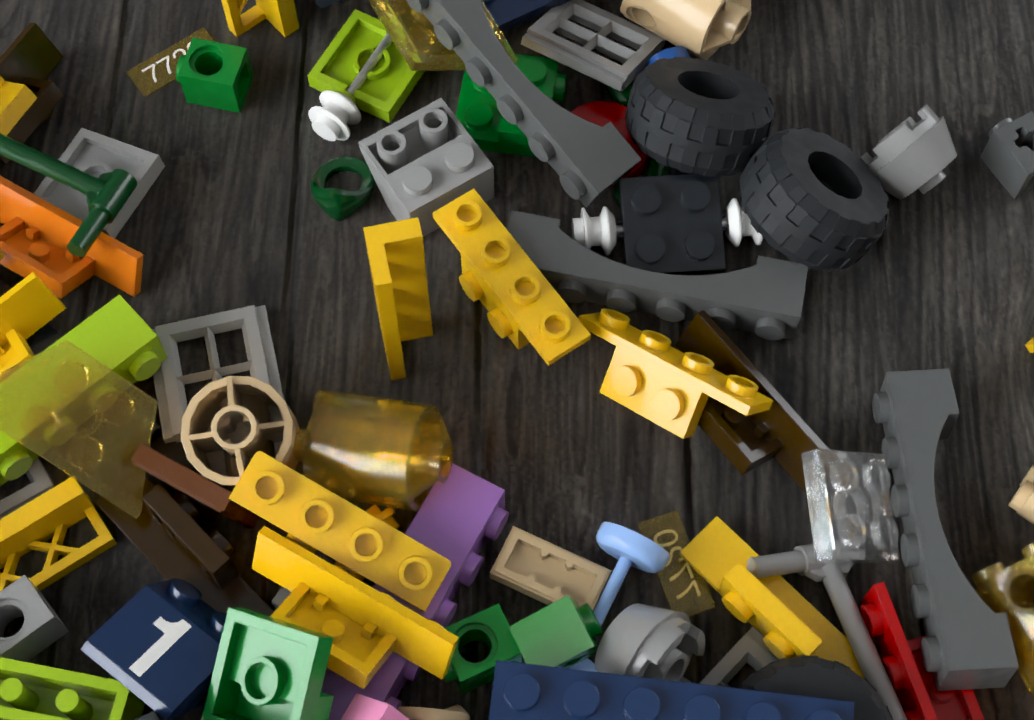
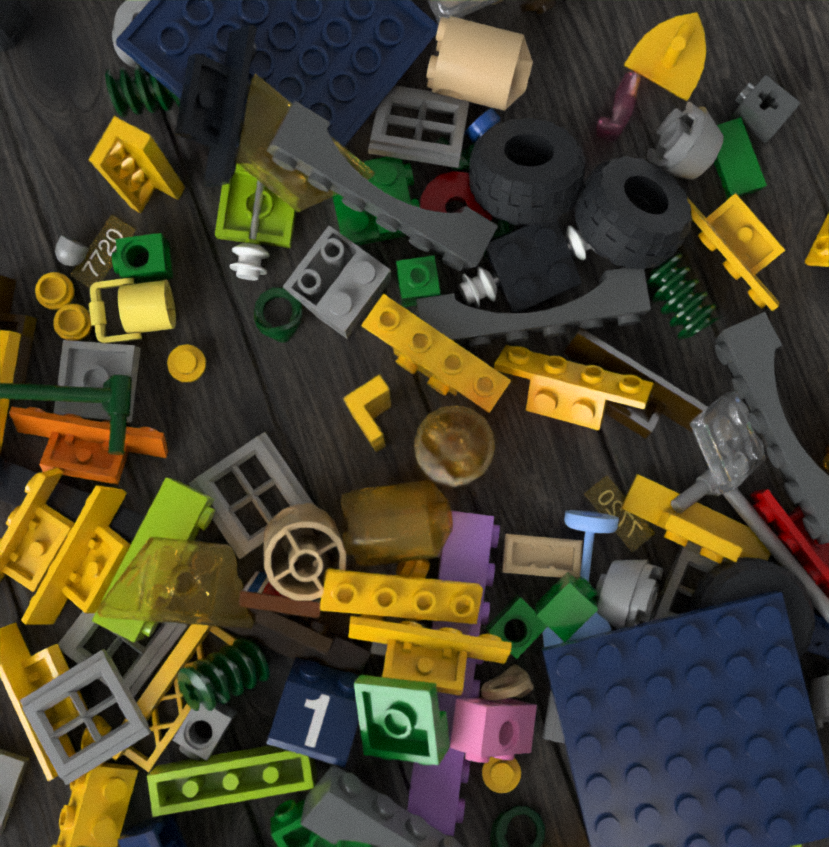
camera: 25 degrees left, 20 degrees up
none -> yellow plate [35,272,75,310]
none -> yellow plate [53,304,92,341]
none -> light grey hinge [55,235,90,266]
none -> light yellow piece [88,278,176,344]
none -> yellow plate [167,344,206,383]
none -> dark green piece [178,638,270,711]
none -> green brick [396,255,440,307]
none -> clear yellow cylinder [414,405,495,488]
none -> clear pink arm [596,72,641,142]
none -> yellow shield [624,12,706,102]
none -> dark green piece [646,253,723,340]
none -> yellow bracket [687,193,786,311]
none -> green tile [714,117,767,199]

